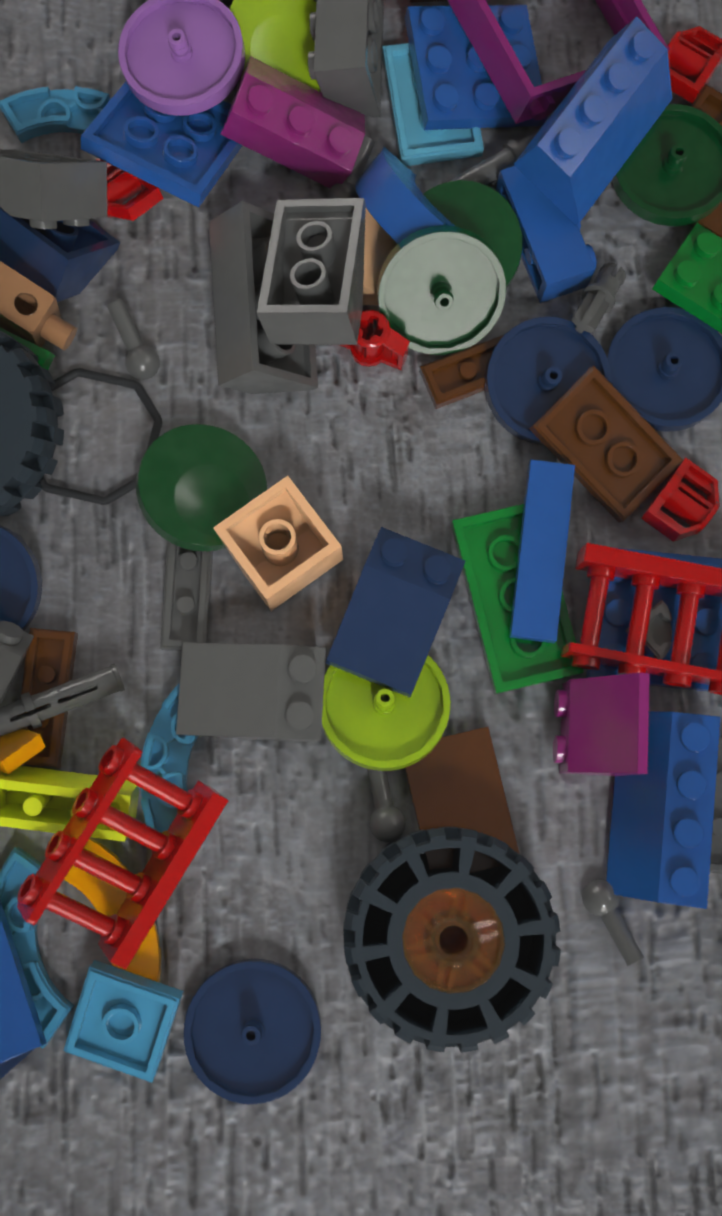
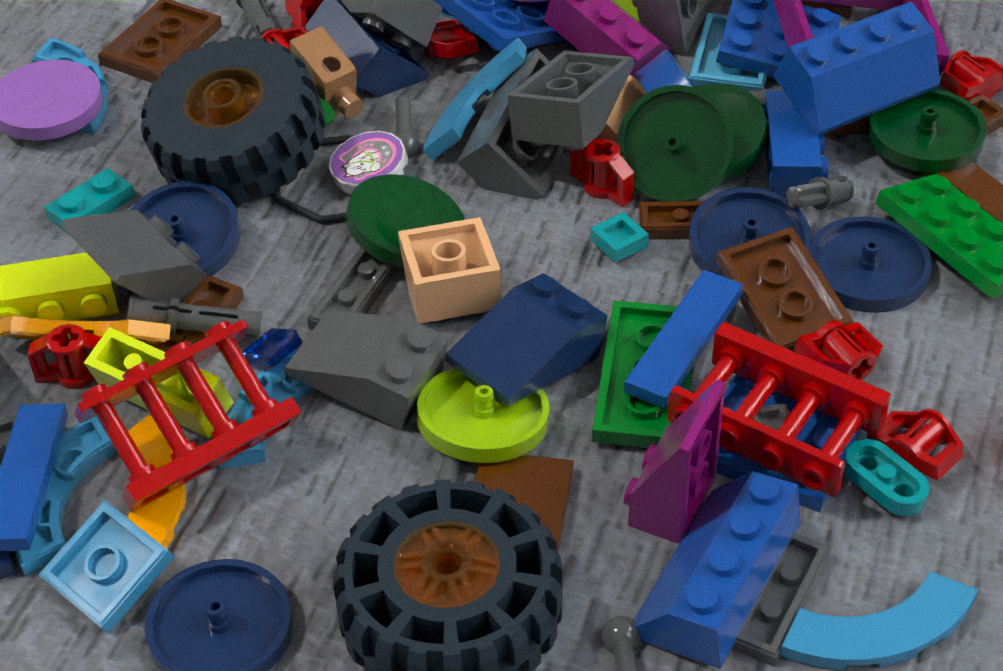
camera: 30 degrees right, 35 degrees down
none -> clear blue tile [242,328,303,368]
none -> tile [329,131,408,194]
none -> dark azure tile [423,37,527,160]
none -> teal plate [590,212,649,263]

